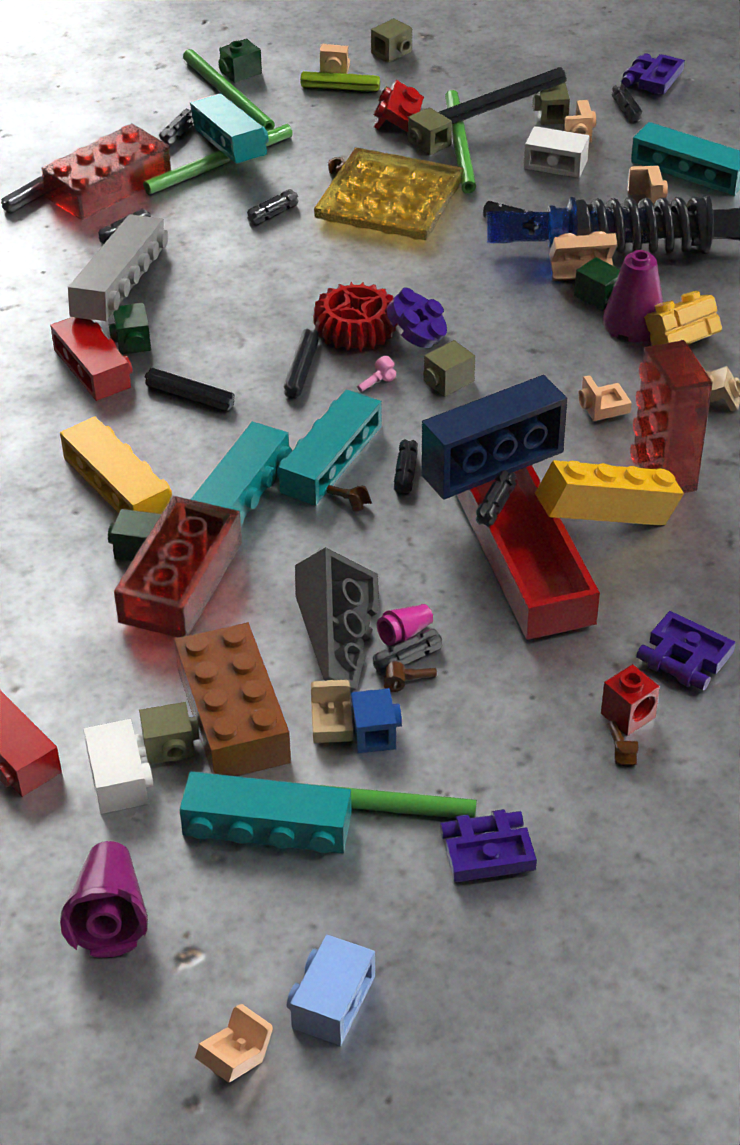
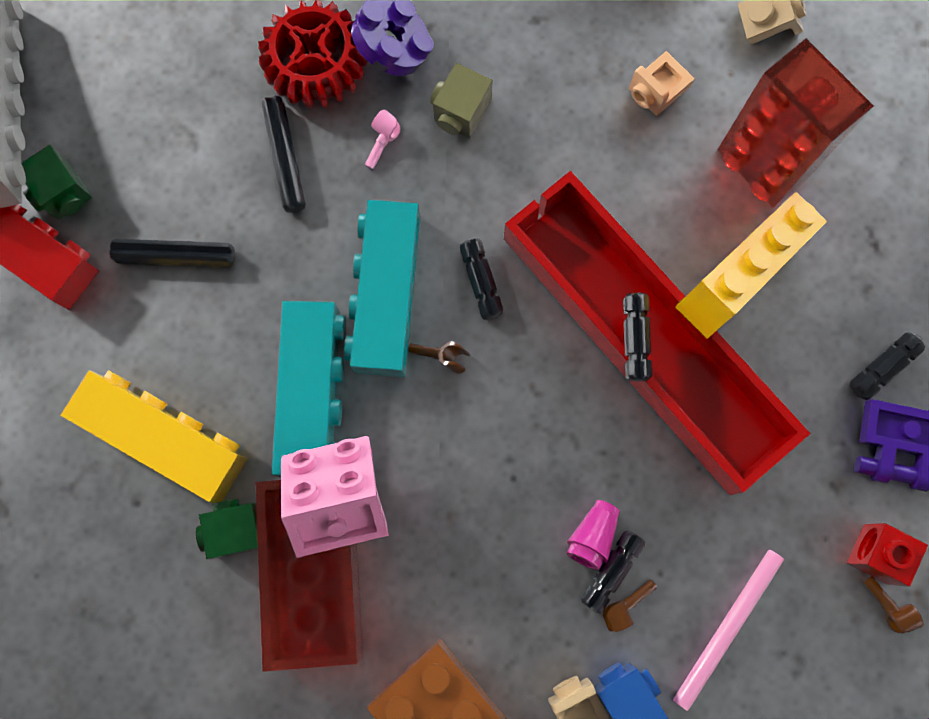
camera: 20 degrees left, 35 degrees up
dark grey wedge [295,547,379,692] -> none
dark blue brick [421,374,568,500] -> none
none -> bright pink bracket [281,436,389,558]
none -> bright pink bar [672,550,784,711]
none -> black axle [849,332,926,400]

